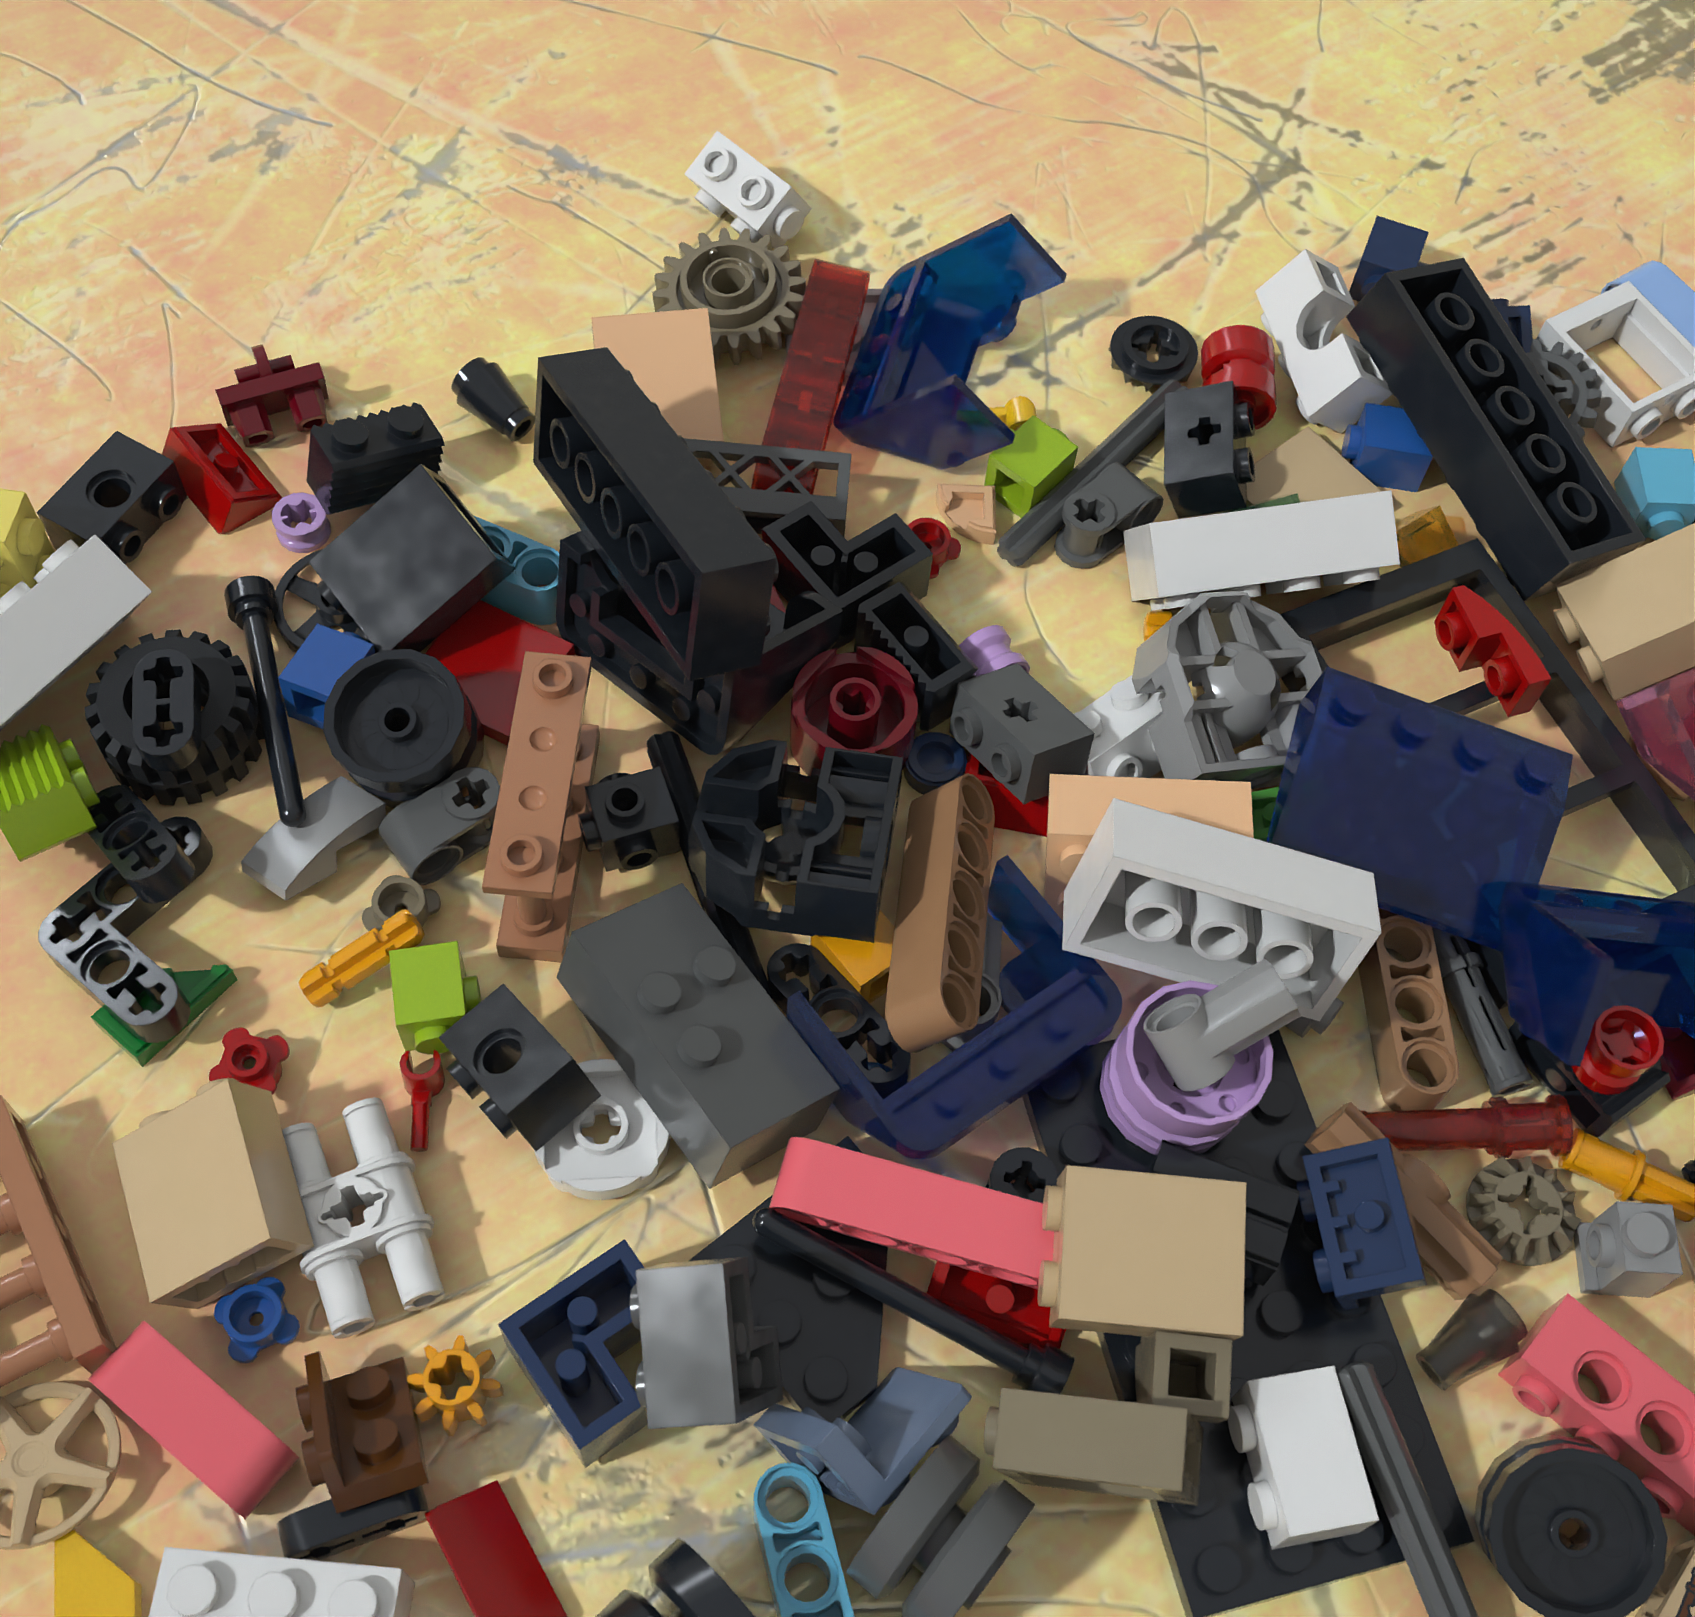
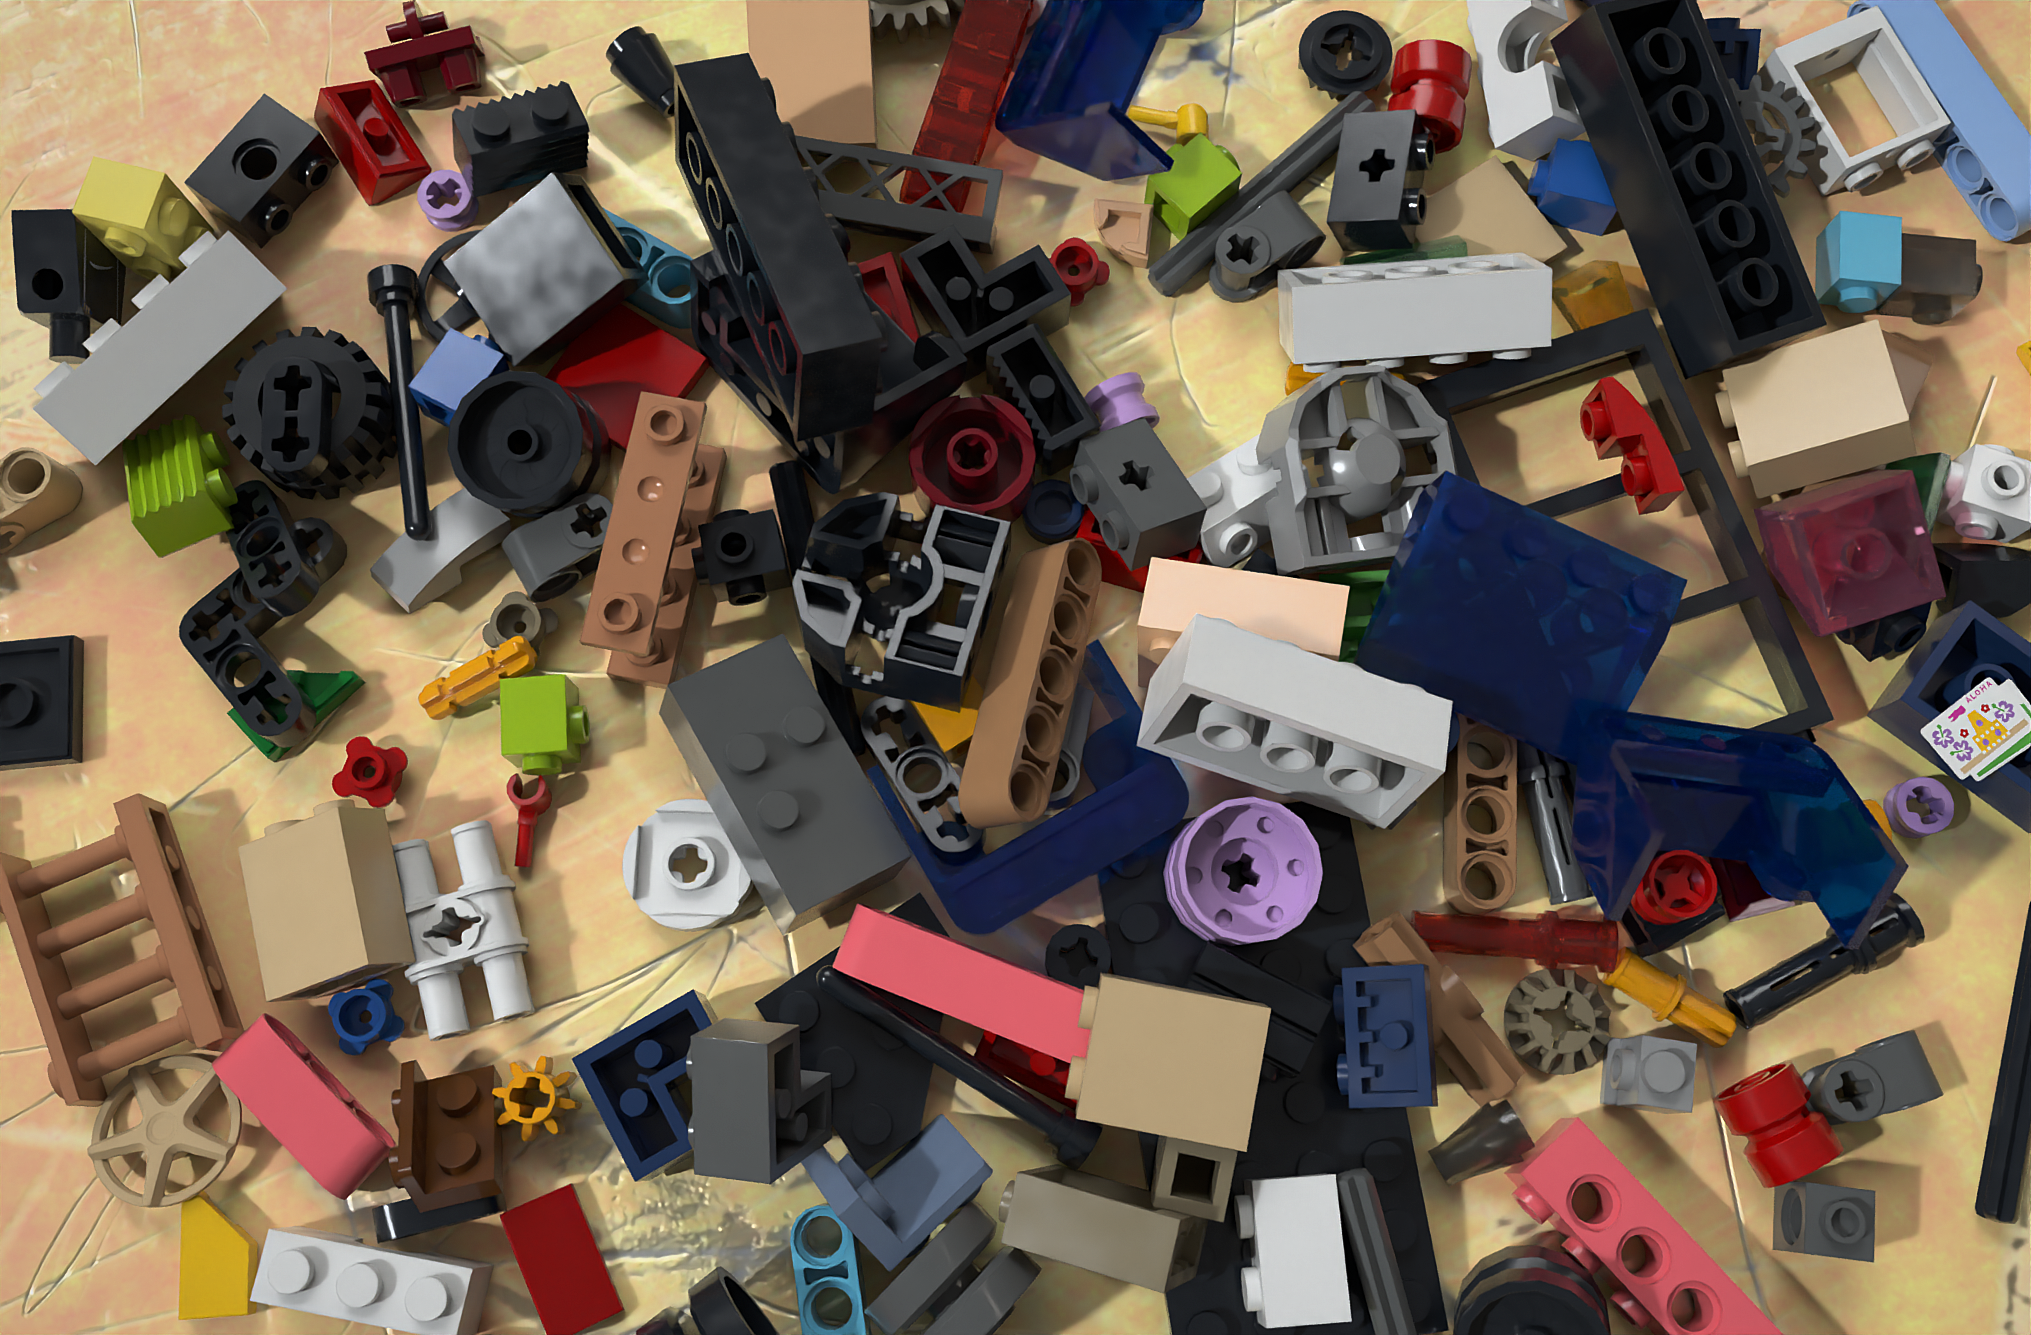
camera: 10 degrees right, 15 degrees up
black brick [438,983,601,1151] -> none
light grey piece [1143,958,1301,1091] -> none

